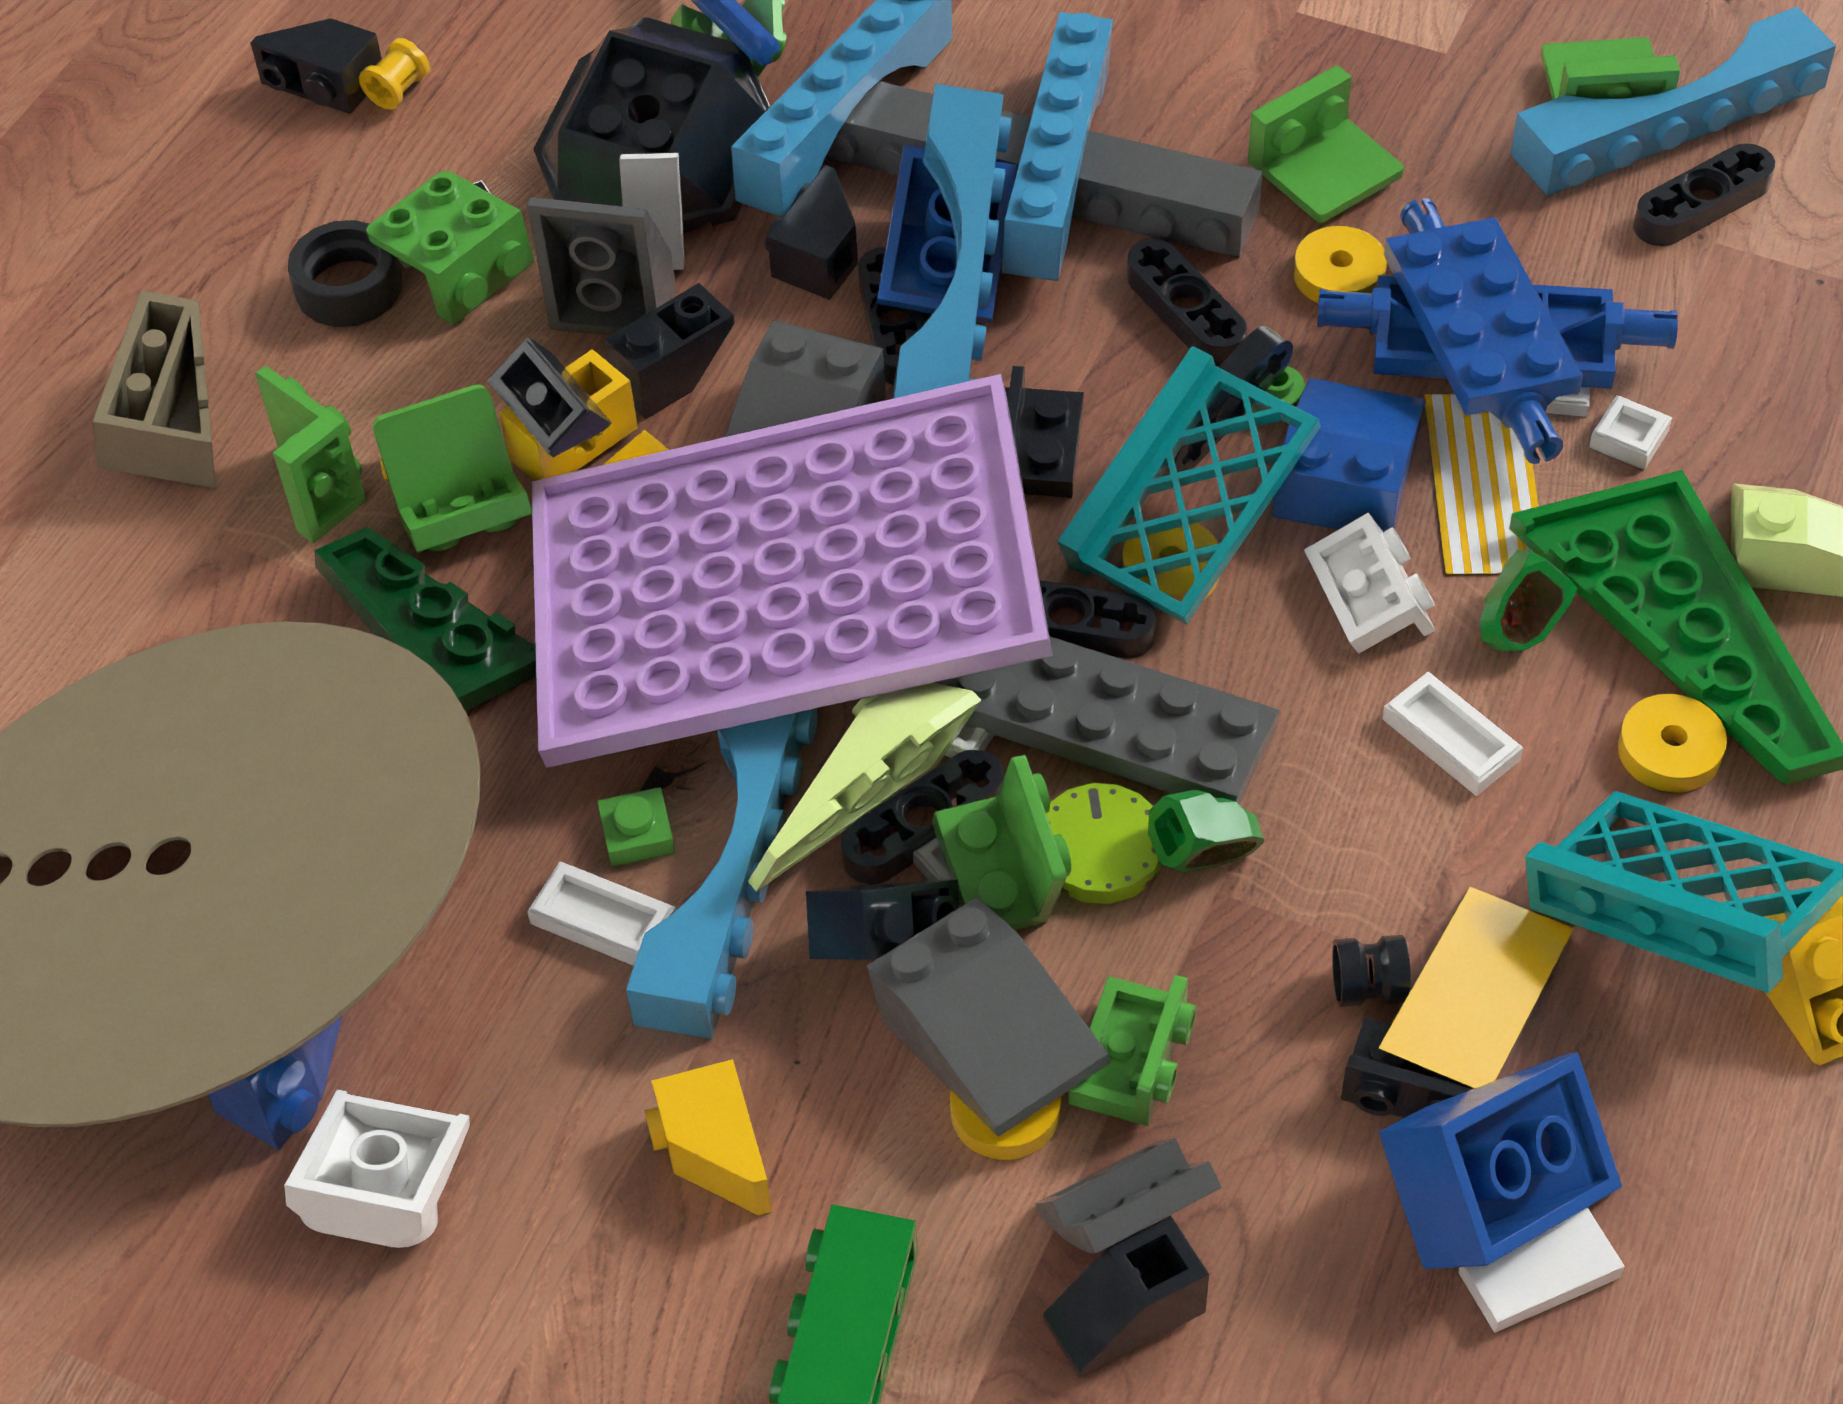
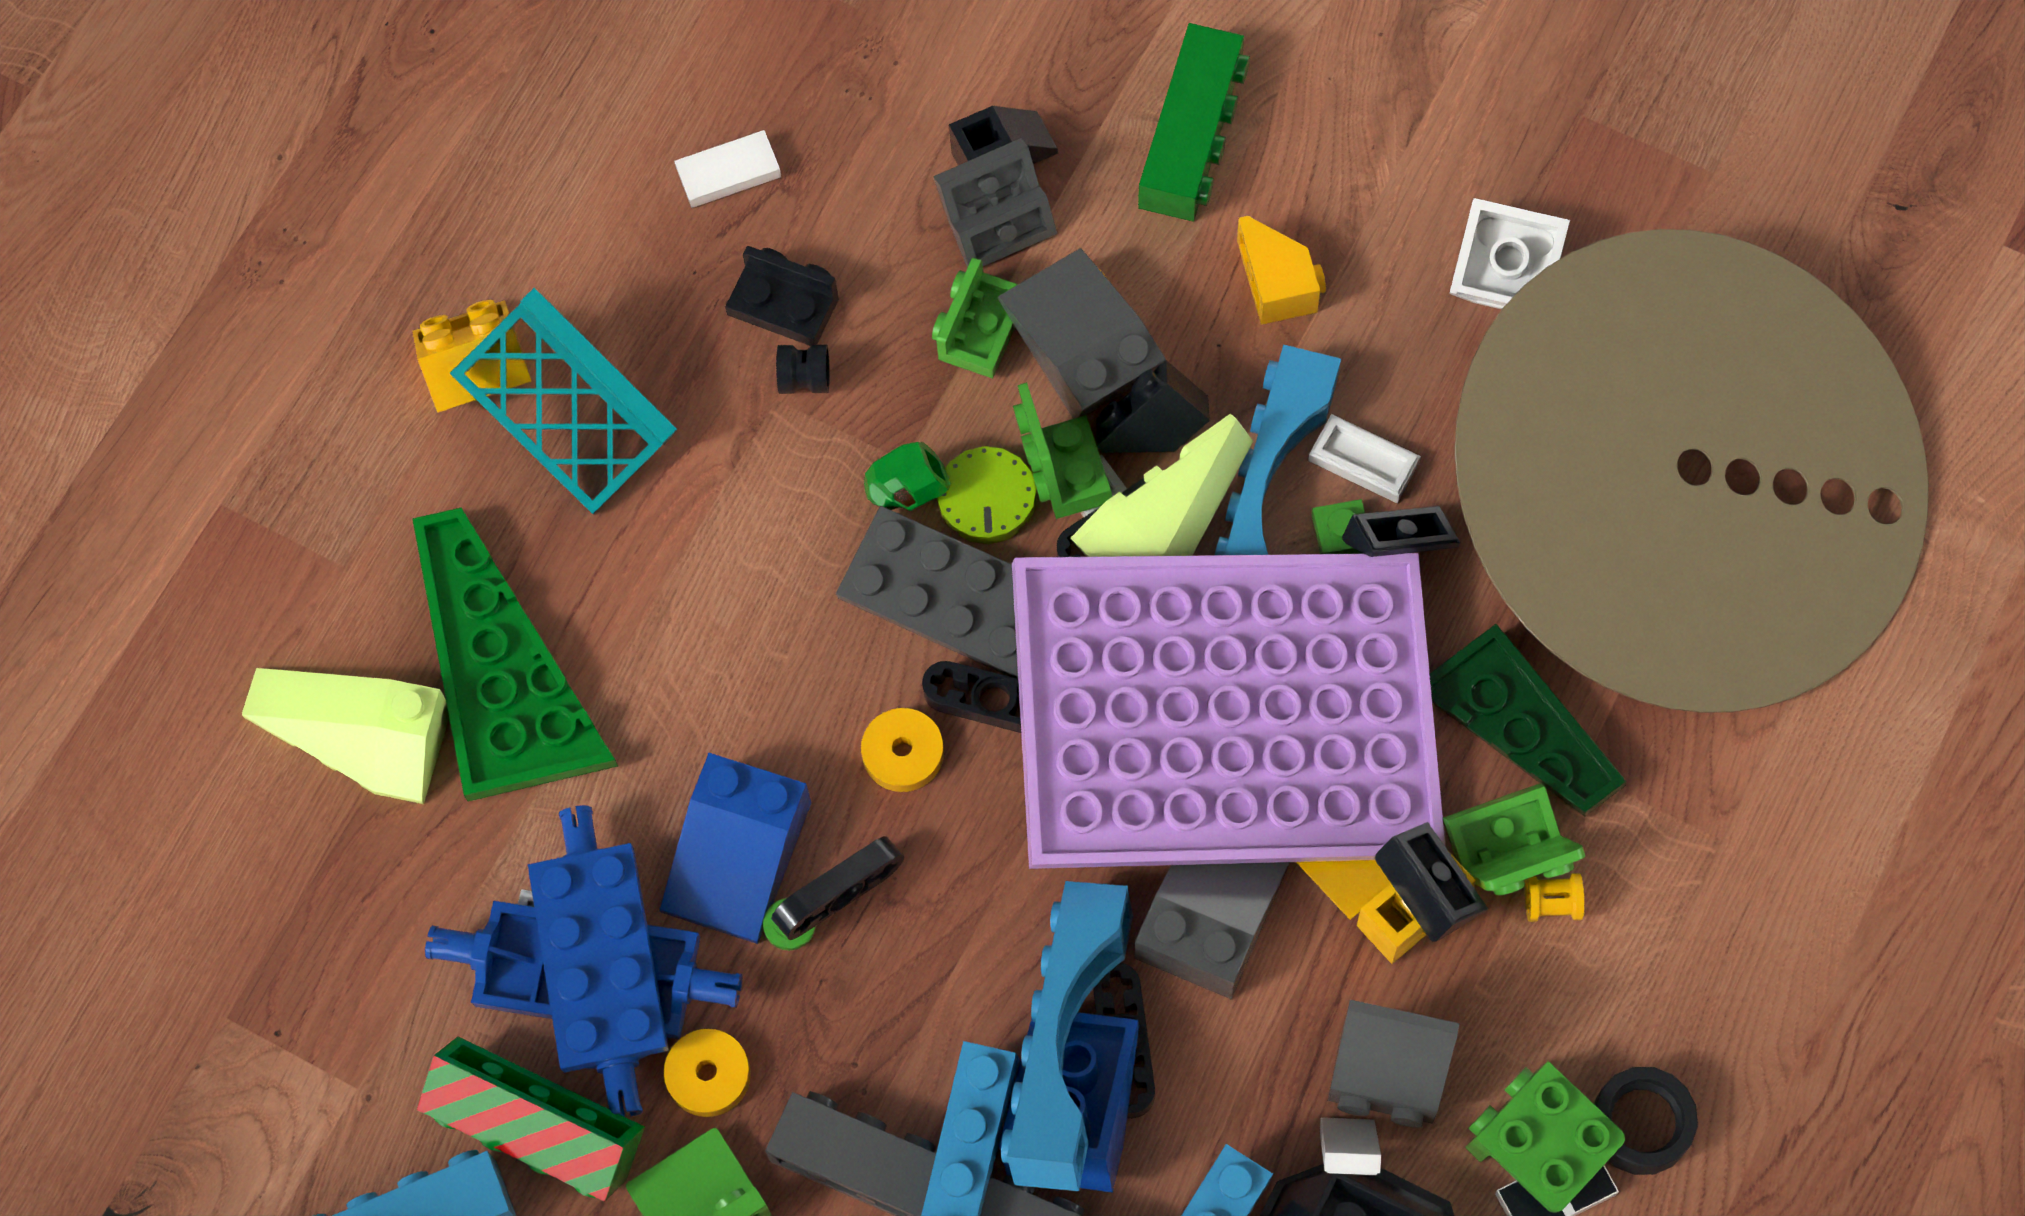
camera: 175 degrees left, 15 degrees up
dark tan wedge [92,290,216,489] -> none
bright green bracket [255,366,366,543] -> none
black slope [604,283,735,419] -> none
black slope [765,165,858,300] -> none
black bracket [1005,366,1084,498] -> none
teal fence [1057,346,1321,625] -> none
black beam [1127,239,1247,367] -> none
white bracket [1304,512,1436,654] -> none
blue slope [1378,1052,1622,1269] -> none
yellow sticker [1379,887,1574,1089] -> none
white tile [1382,672,1523,796] -> none
sticker [1424,394,1539,574] -> none
rock [1480,550,1578,651] -> none
white tile [1589,395,1672,470] -> none
yellow piece [1618,694,1727,793] -> none
black beam [1633,144,1775,246] -> none
none -> green brick [417,1036,645,1202]
none -> black slope [1342,506,1461,557]

